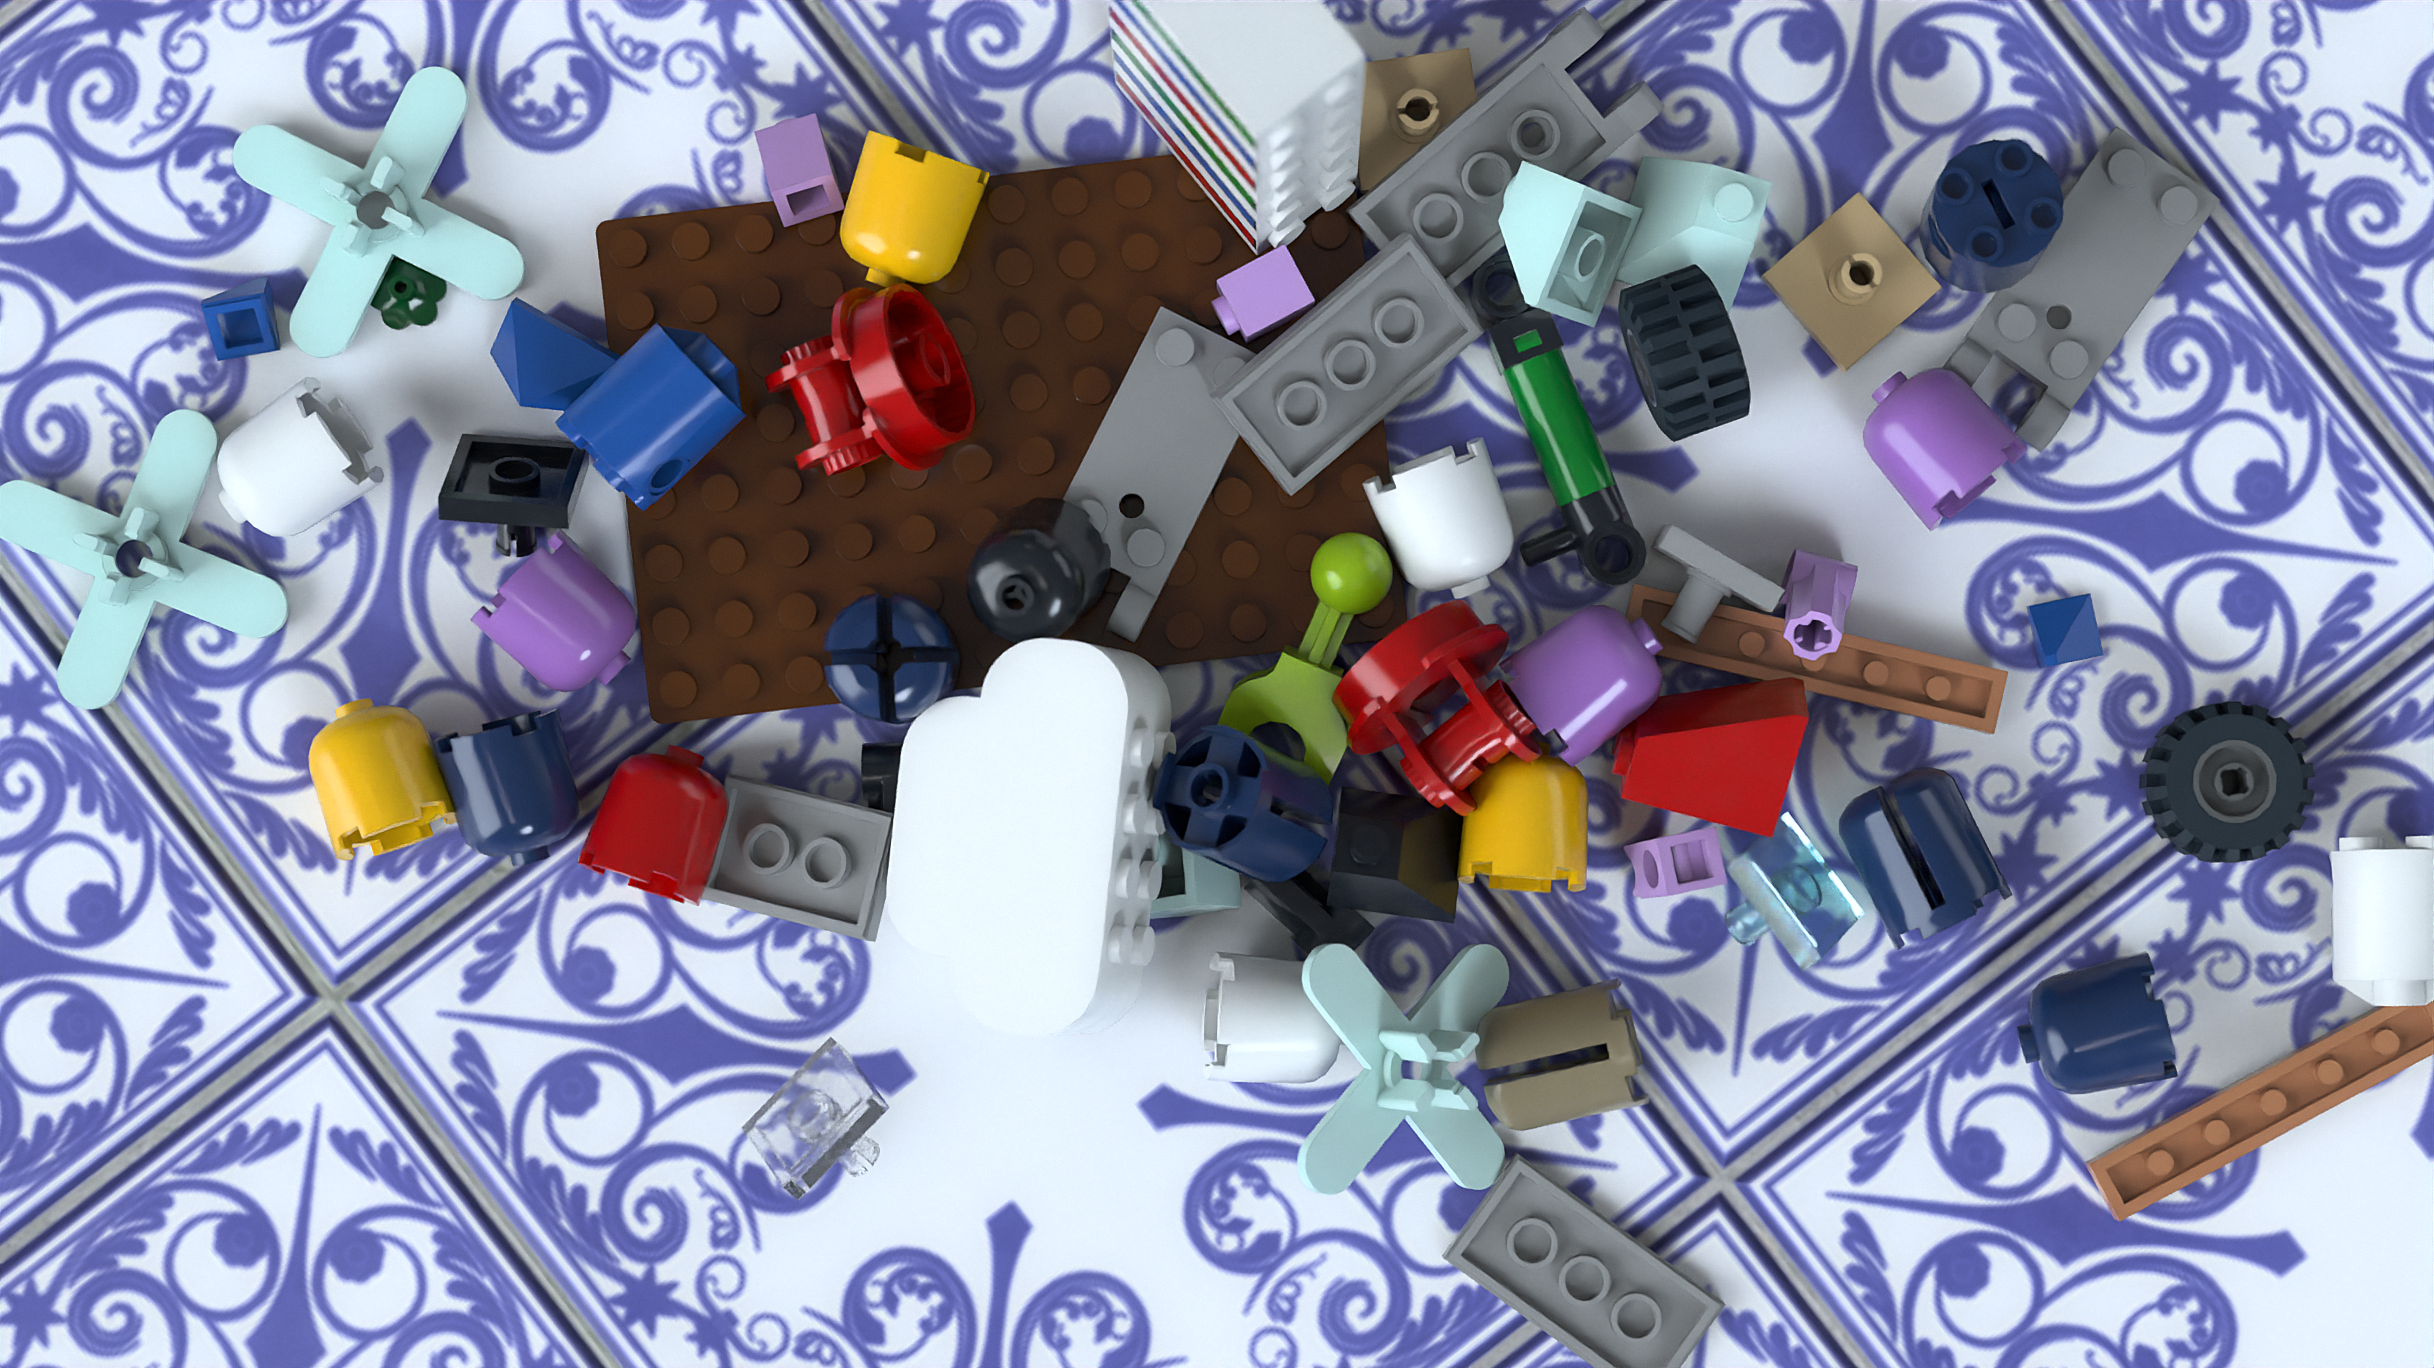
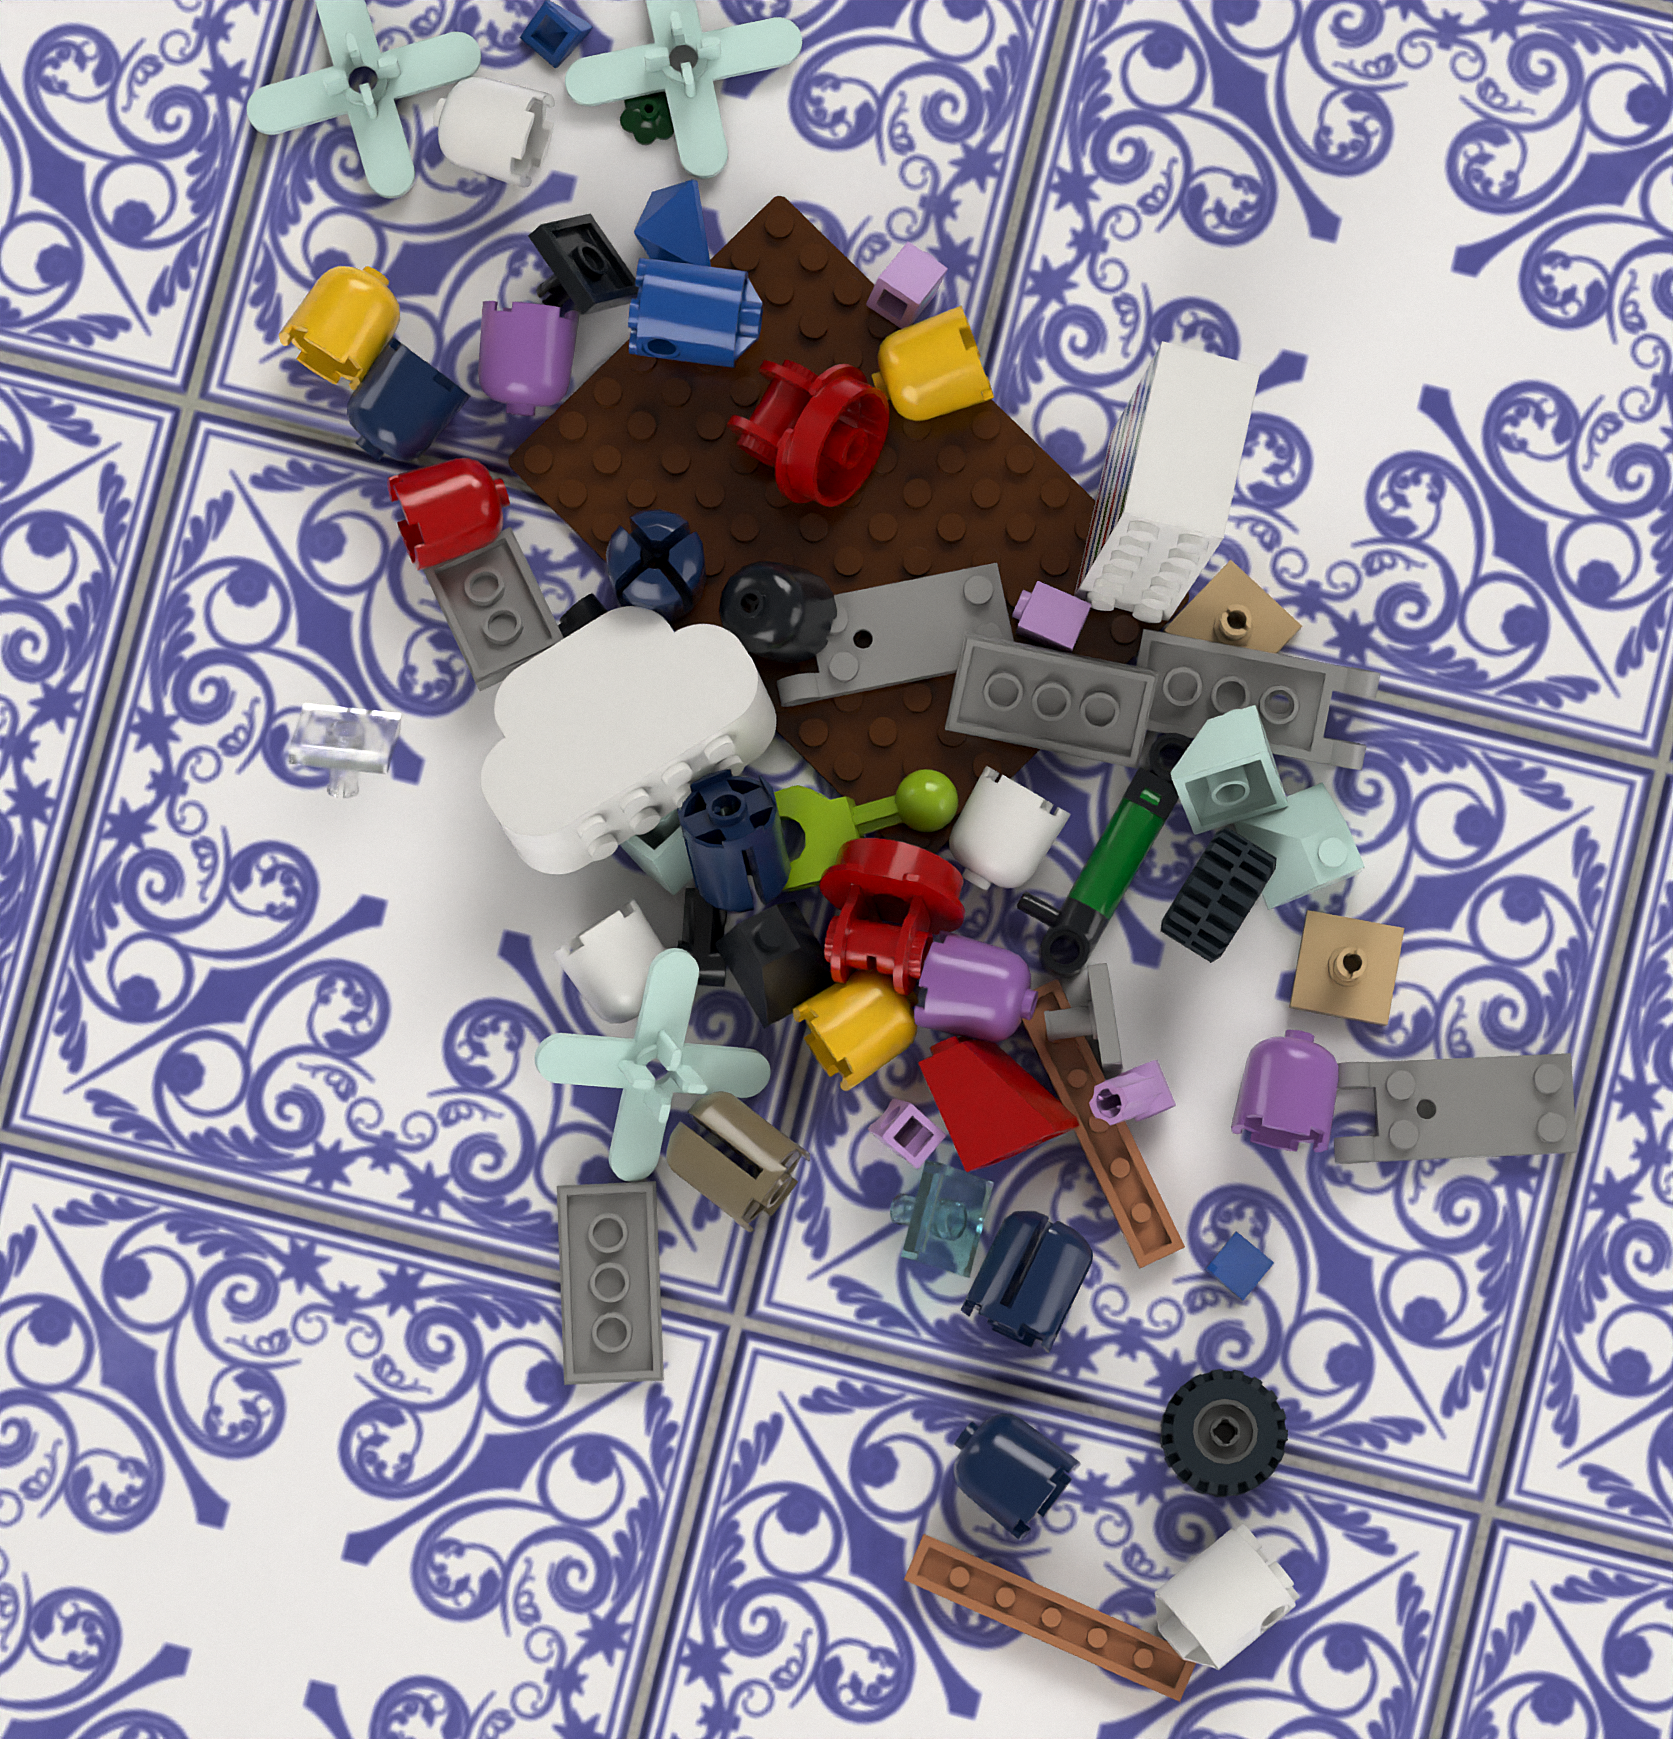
camera: 50 degrees right, 5 degrees down
dark blue cylinder [1919,139,2064,293] -> none

